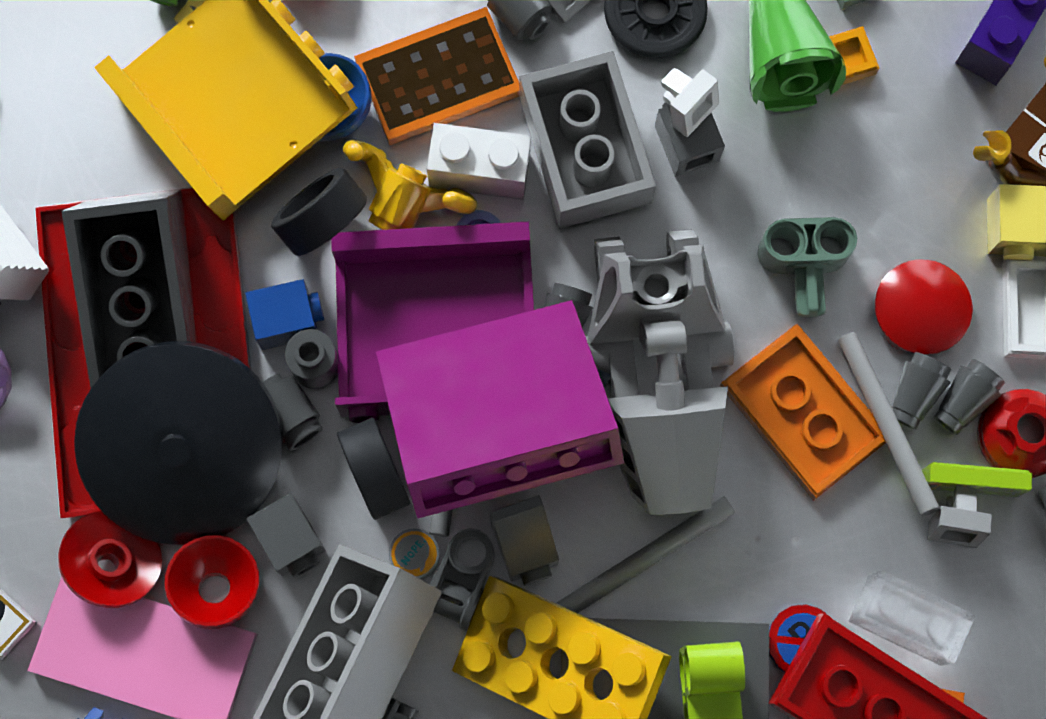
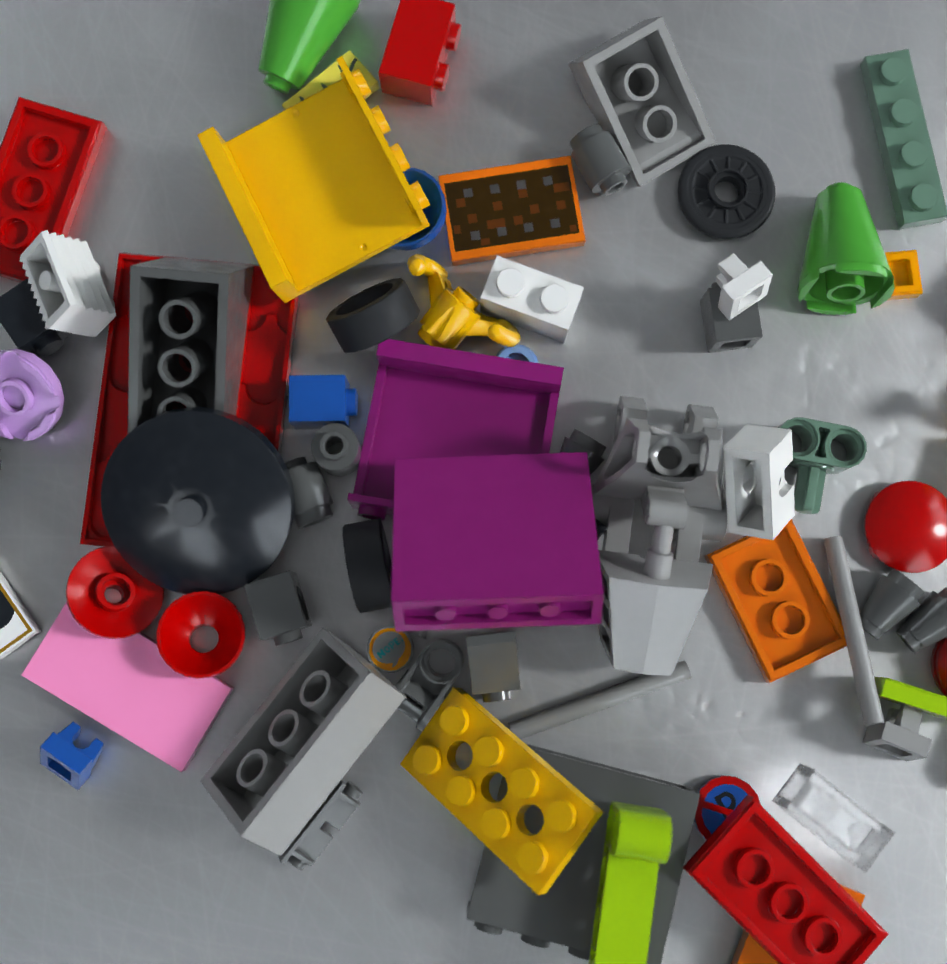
camera: 15 degrees right, 5 degrees up
light grey brick [519,51,656,229] -> none
none -> white brick [723,424,795,540]

